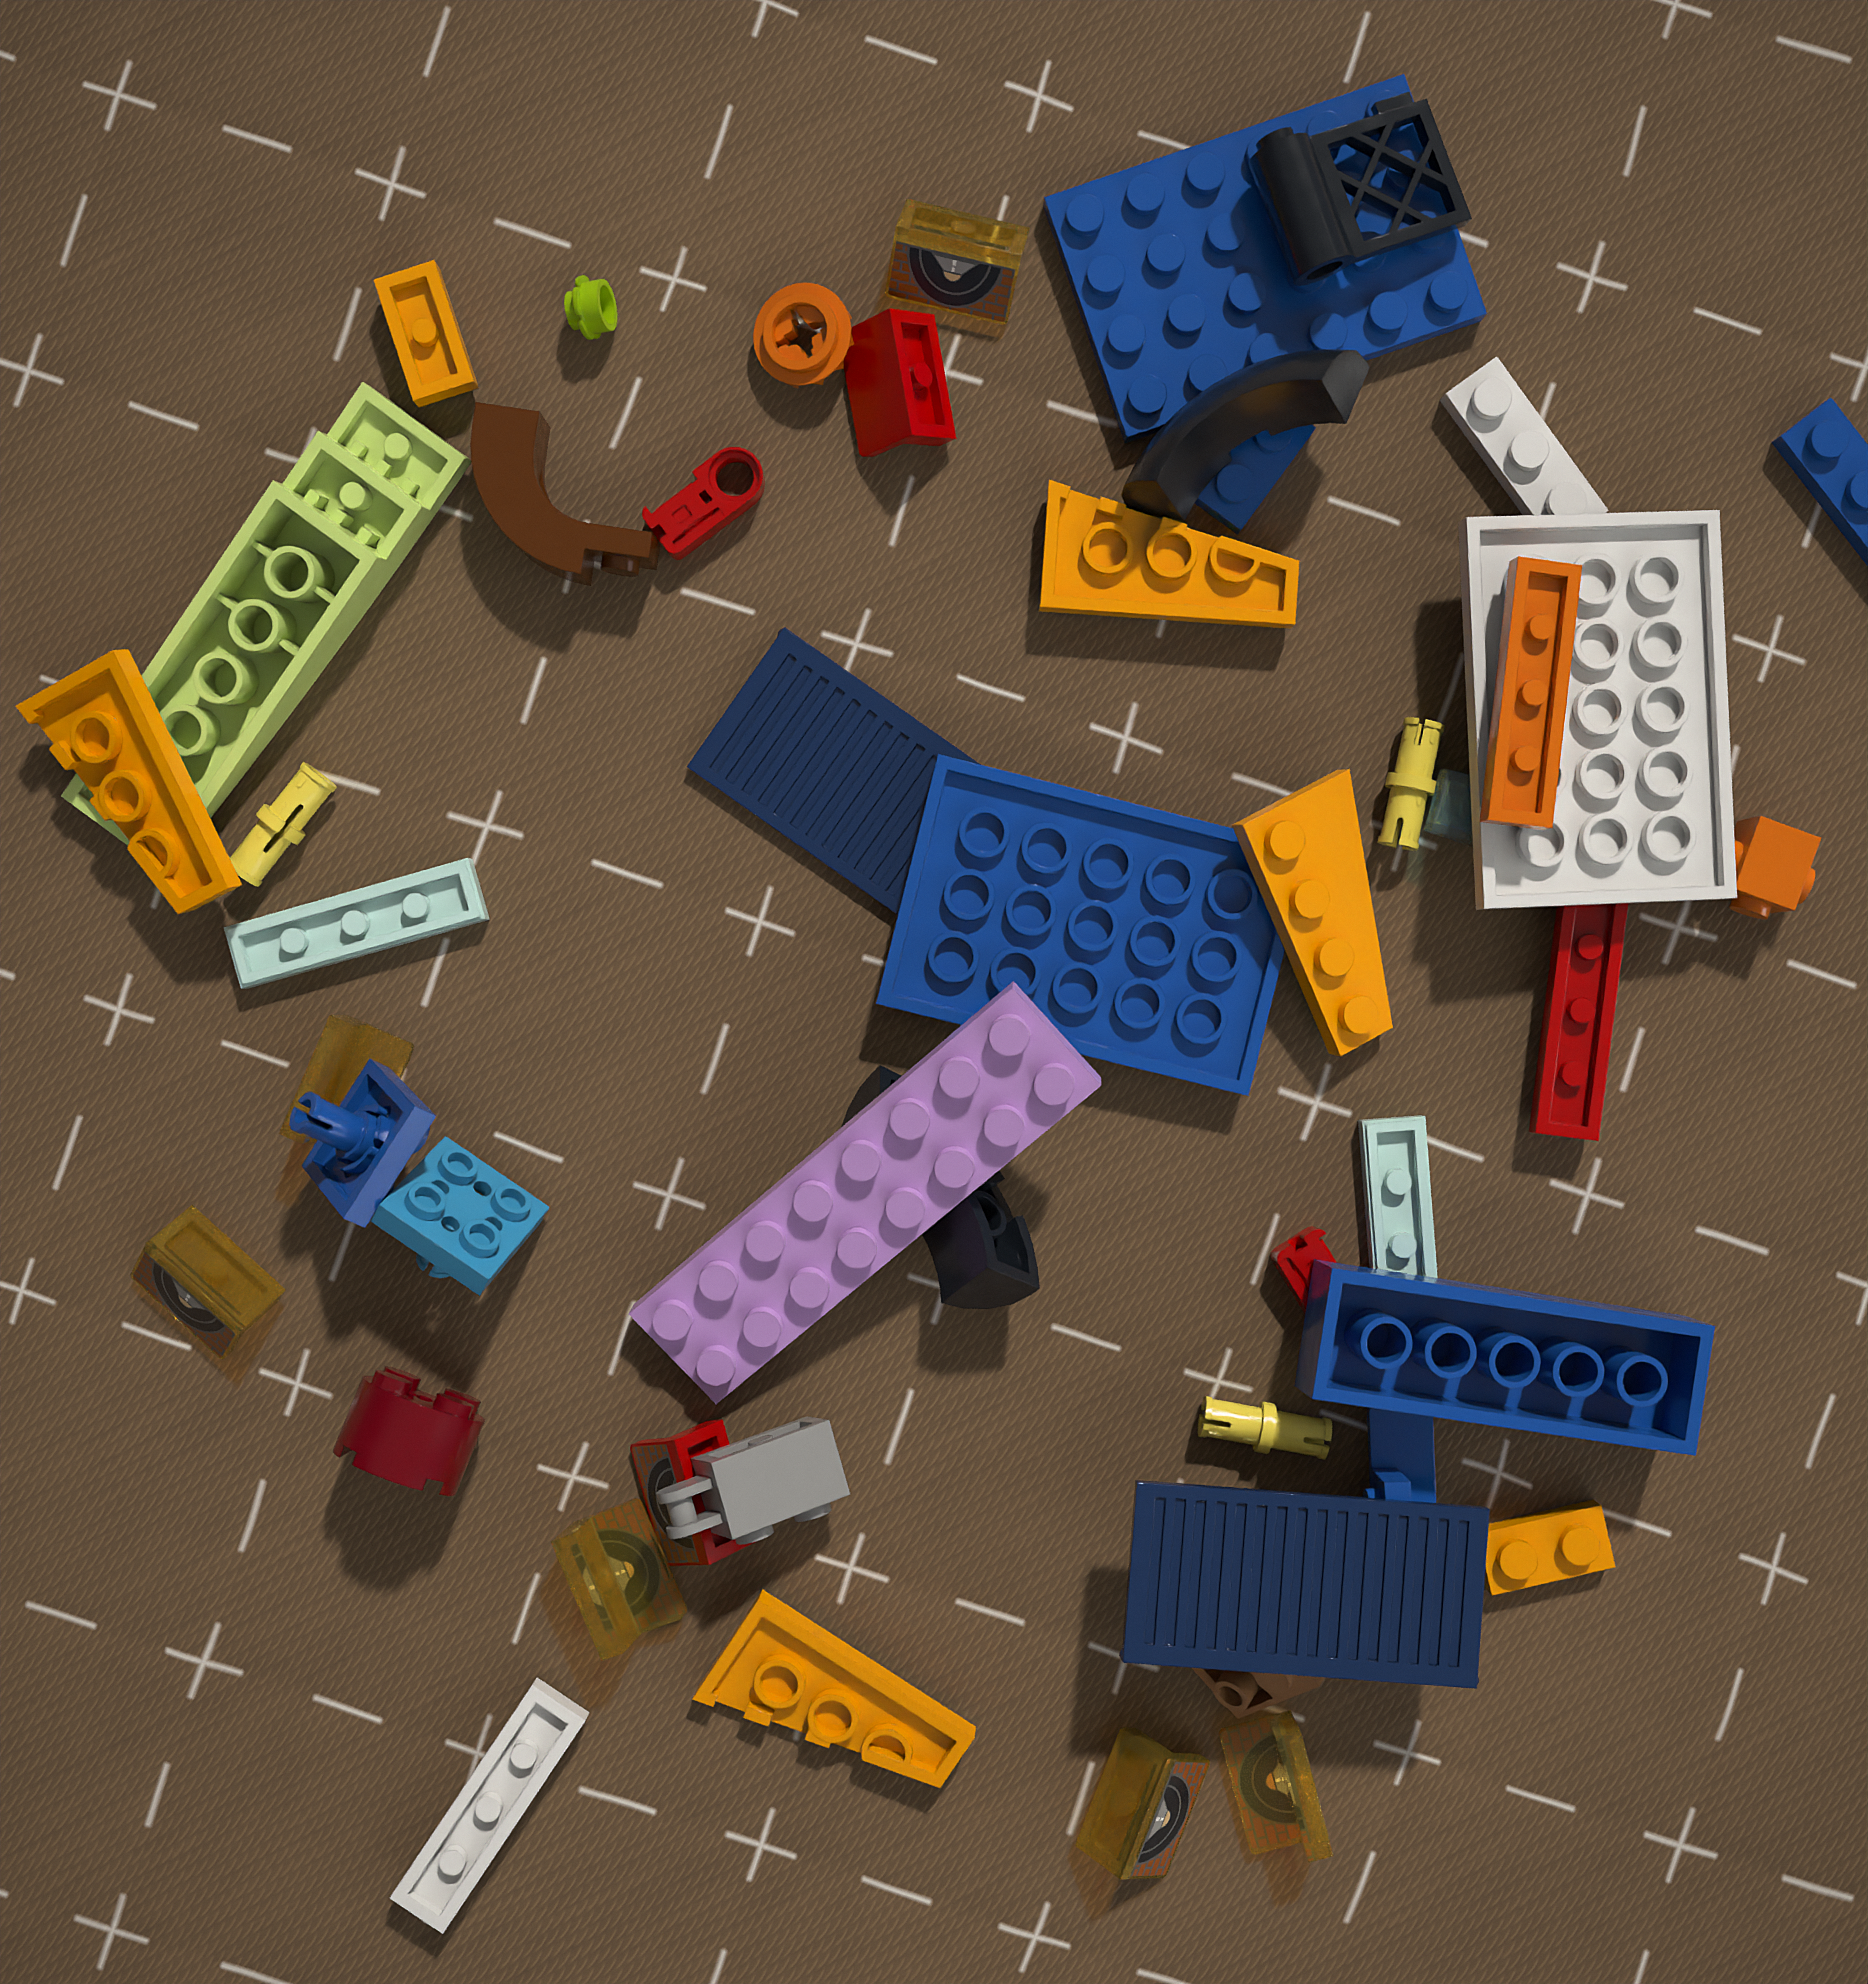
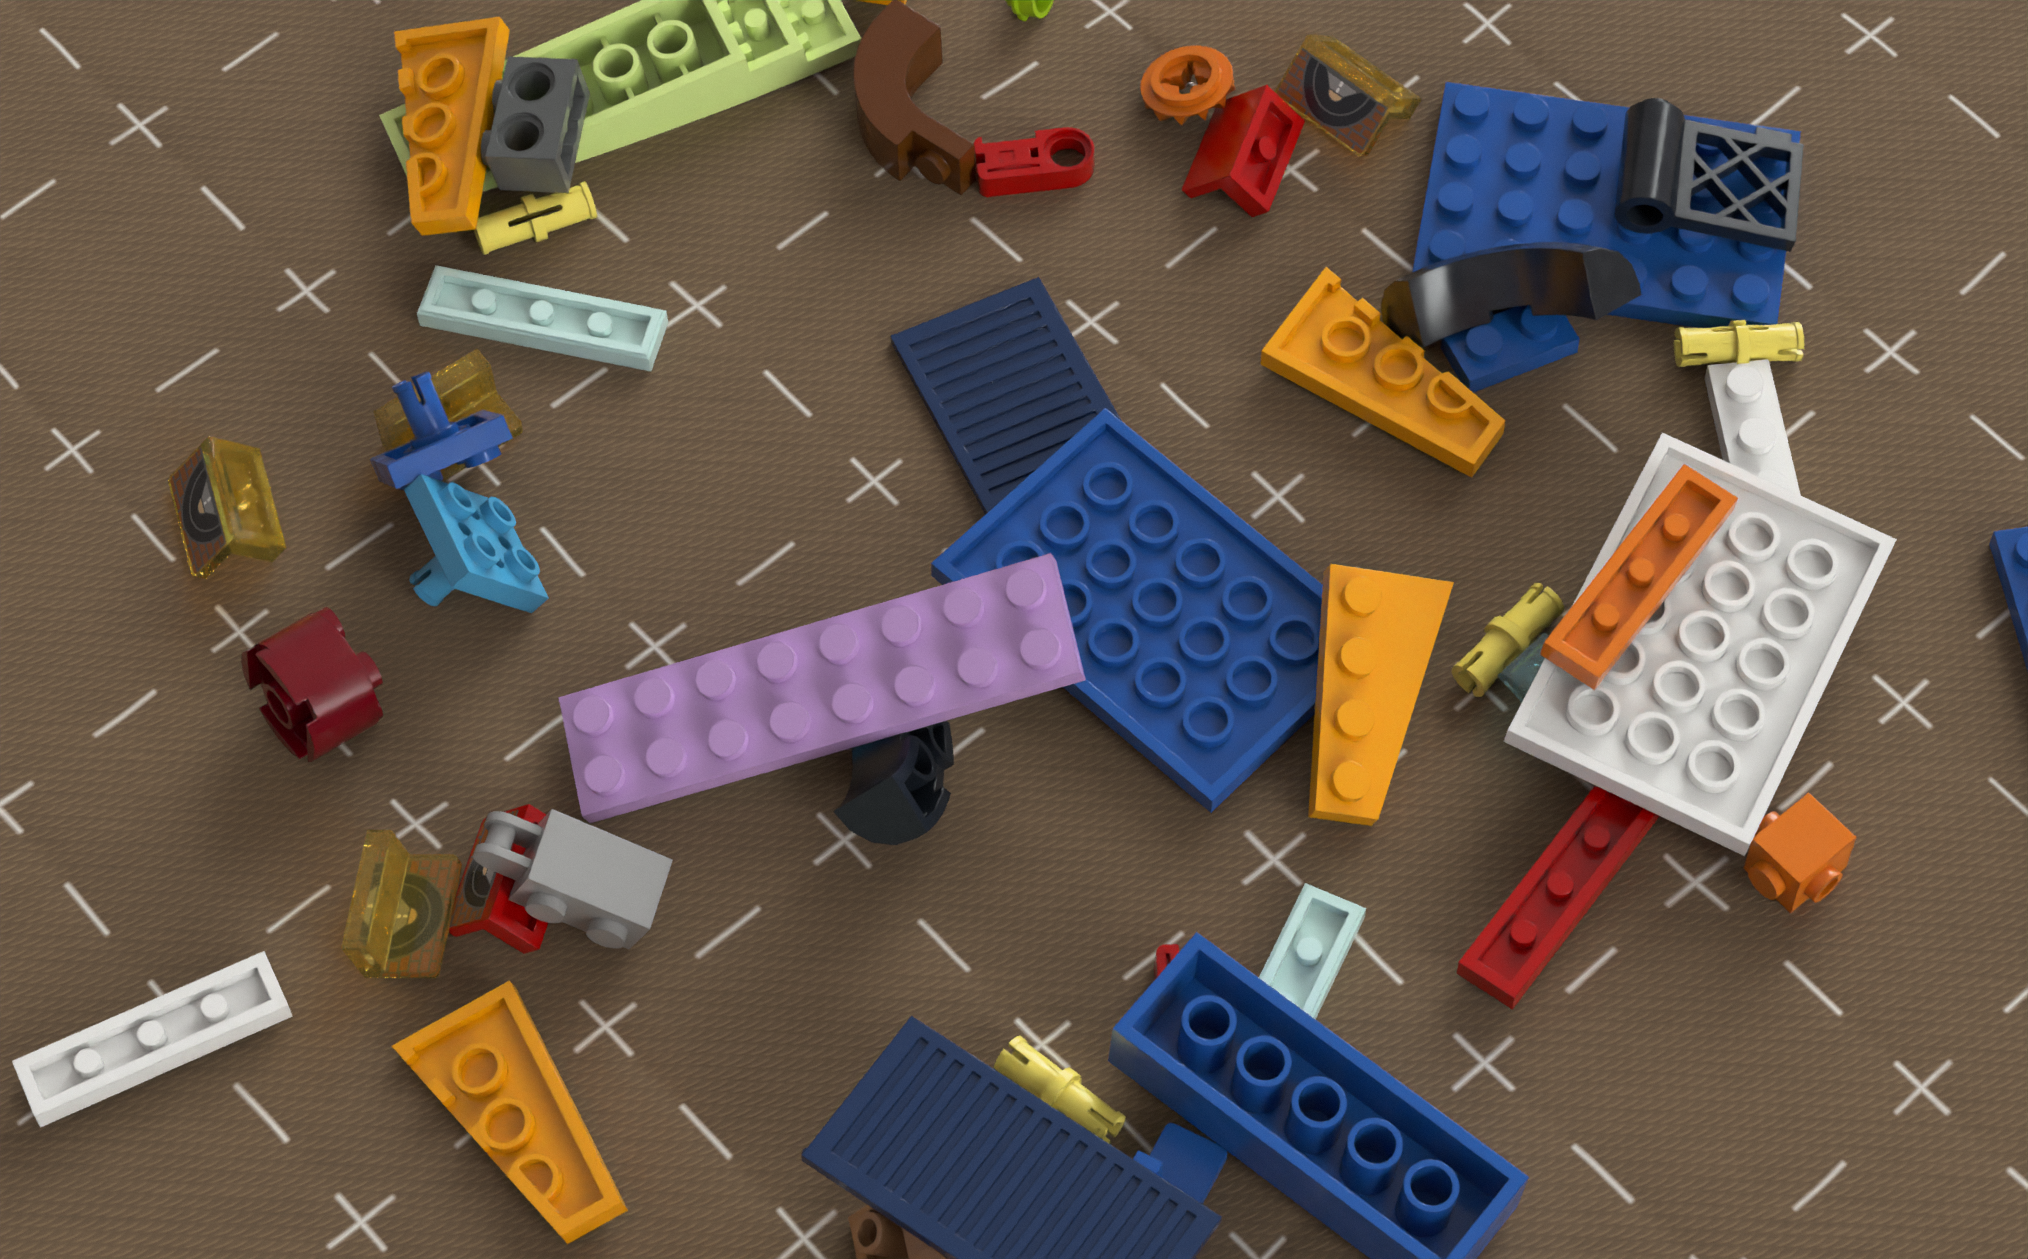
camera: 30 degrees right, 30 degrees down
none -> dark grey brick [481,56,590,193]
none -> light yellow pin [1674,320,1804,367]

